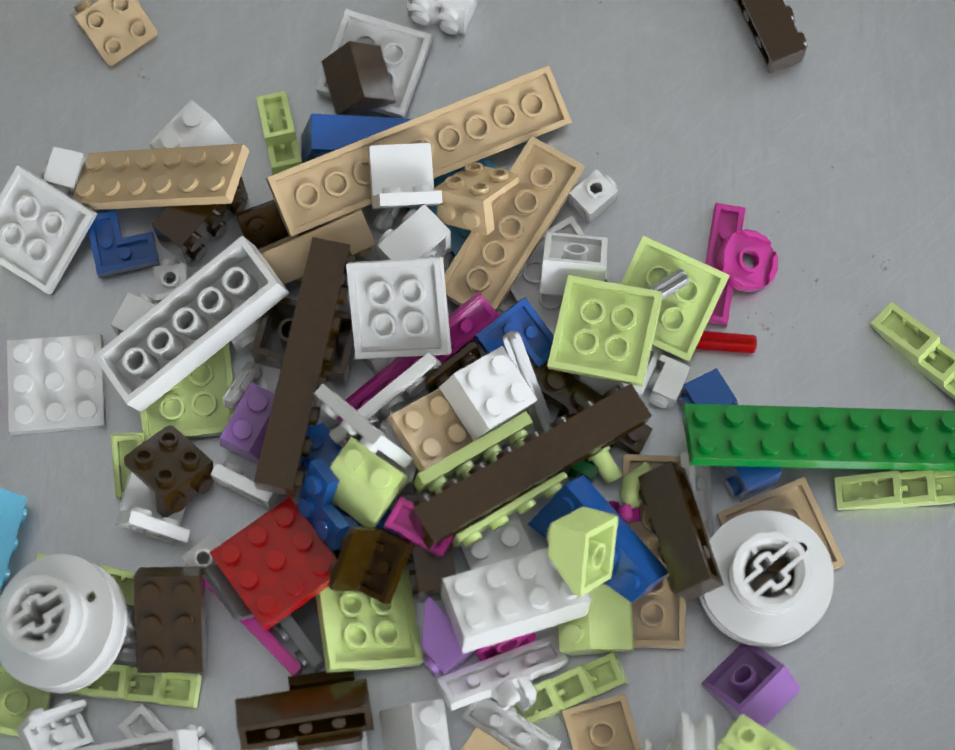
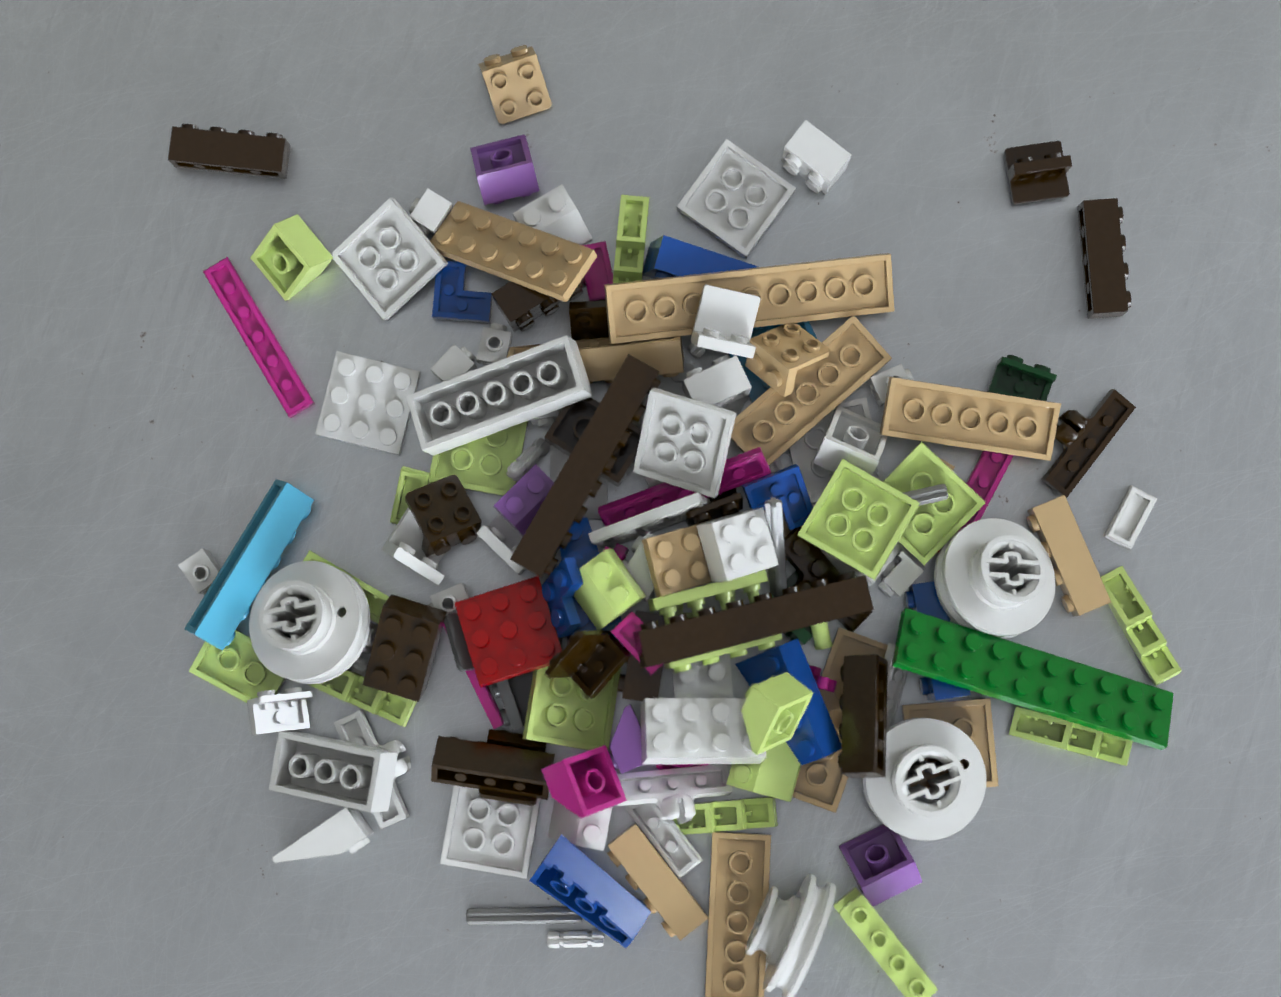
camera: 20 degrees right, 10 degrees up
white wing [314,384,414,469] -> none
dark brown slope [321,41,396,115] -> none
yellowish green arm [620,462,652,508] -> none
dark pink tile [717,229,778,292] -> none
none -> medium lavender slope [470,134,540,205]
none -> dark pink slope [541,745,627,818]
none -> dark pink tile [583,241,613,301]
none -> tan plate [880,377,1061,461]
none -> white wheel [934,518,1055,640]
none -> dark green bracket [987,355,1057,401]
none -> tan brick [1026,495,1111,617]
none -> dark brown plate [1041,389,1136,498]
none -> white tile [1103,485,1157,550]

